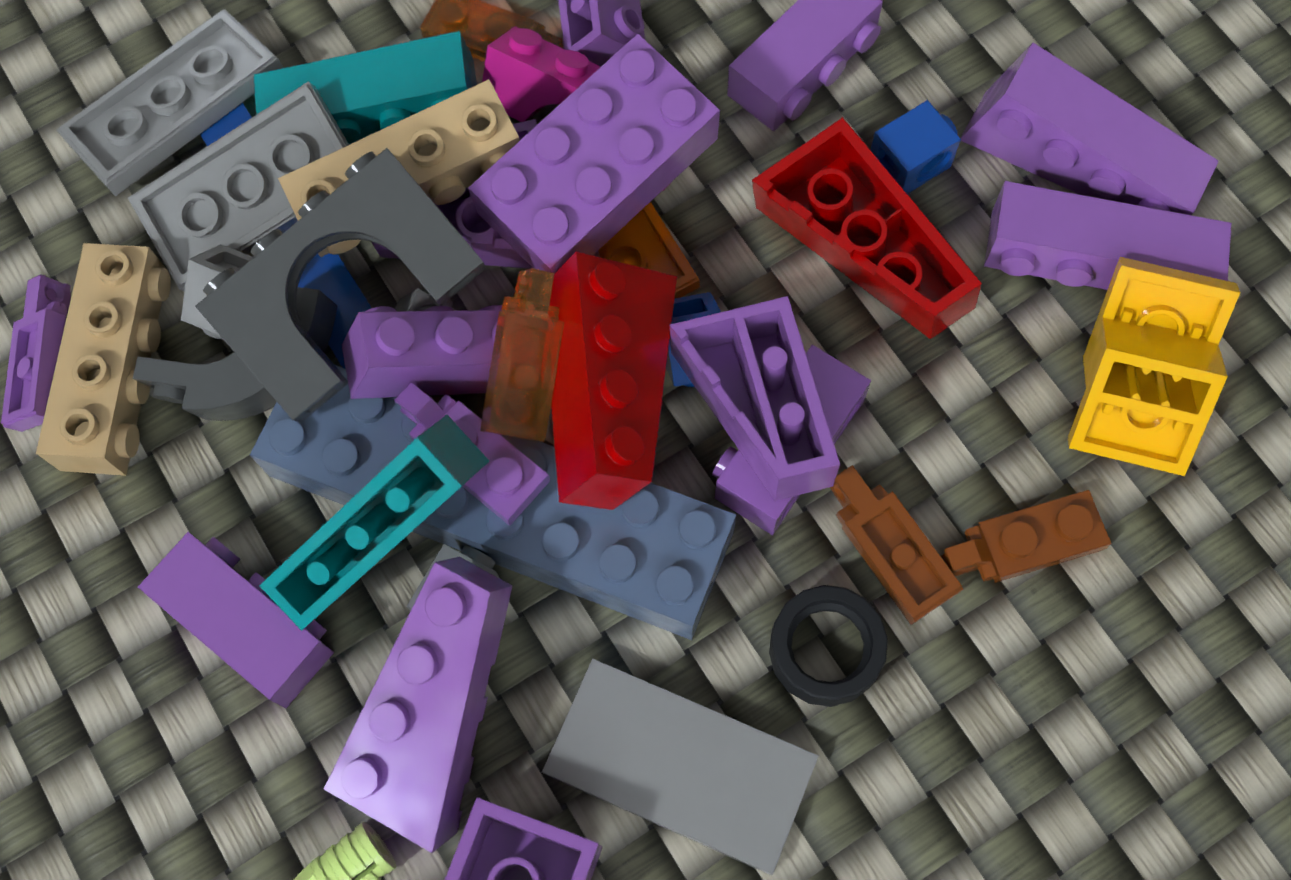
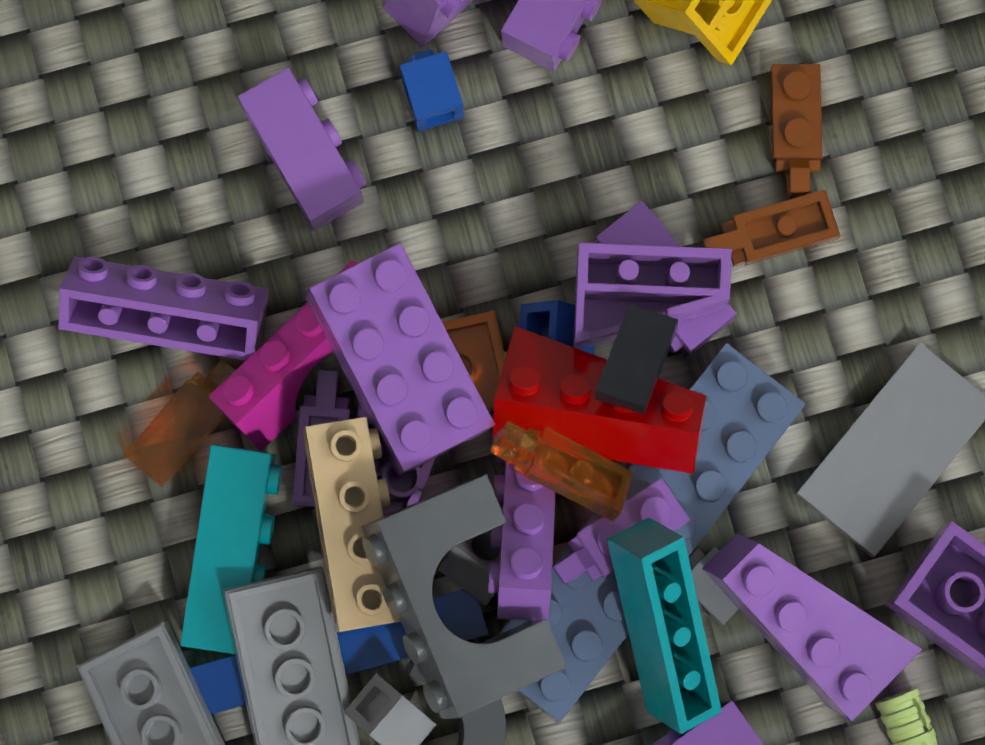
camera: 80 degrees left, 10 degrees up
red wedge [752,117,982,339] -> none
black tyre [769,585,888,707] -> none
none -> black tile [595,304,678,415]

